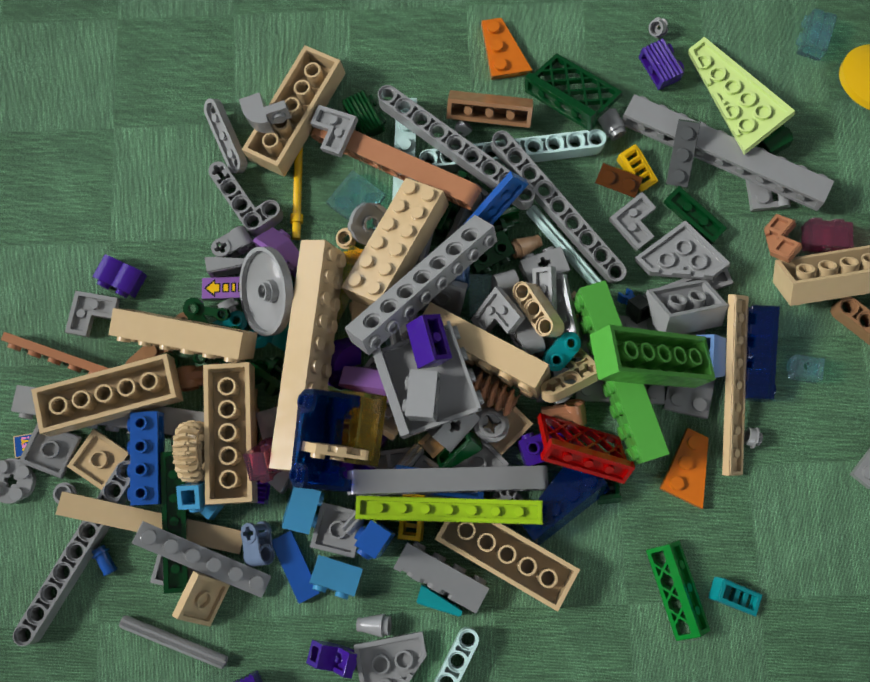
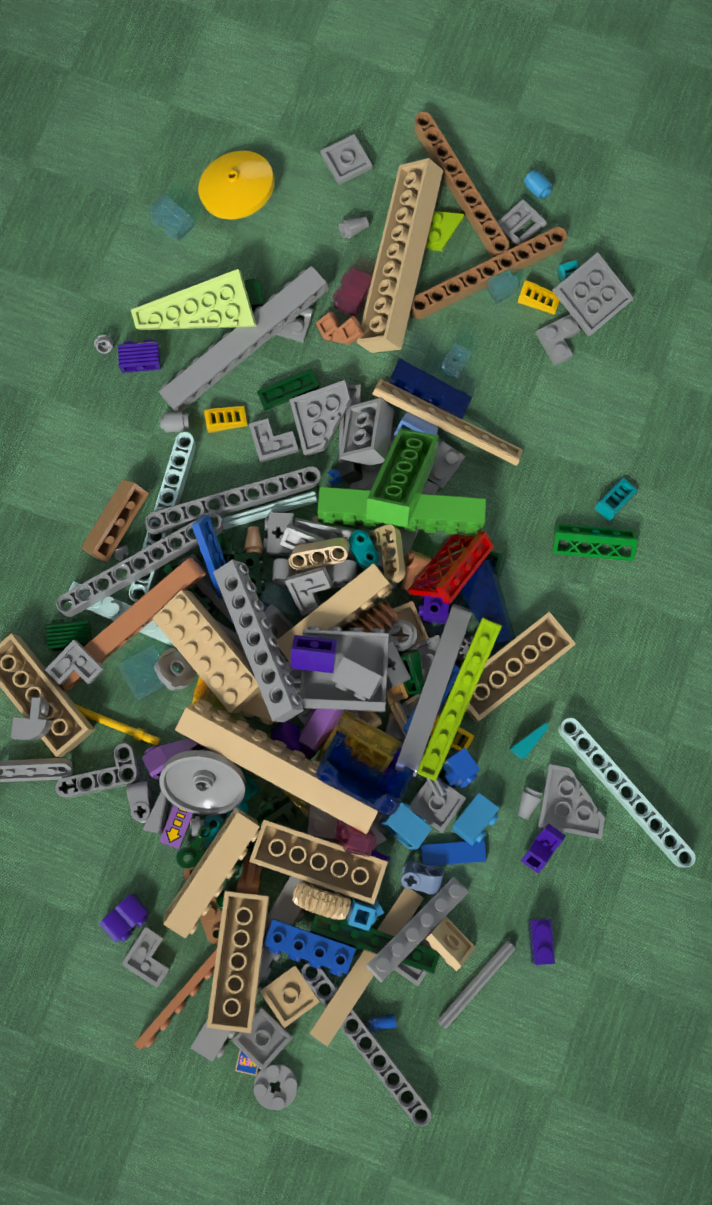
camera: 70 degrees left, 0 degrees up
light grey plate [53,482,77,504] -> none
tan wing [301,441,369,461] -> none
tan plate [336,228,356,249] -> none
light grey wedge [393,541,489,613] -> none
orange wing [481,18,532,80] -> none
dark green fence [525,53,623,131] -> none
reddish brown plate [595,162,643,198] -> none
orange wing [660,428,709,509] -> none
dark grey plate [666,119,701,187] -> none
light grey plate [744,427,763,449] -> none

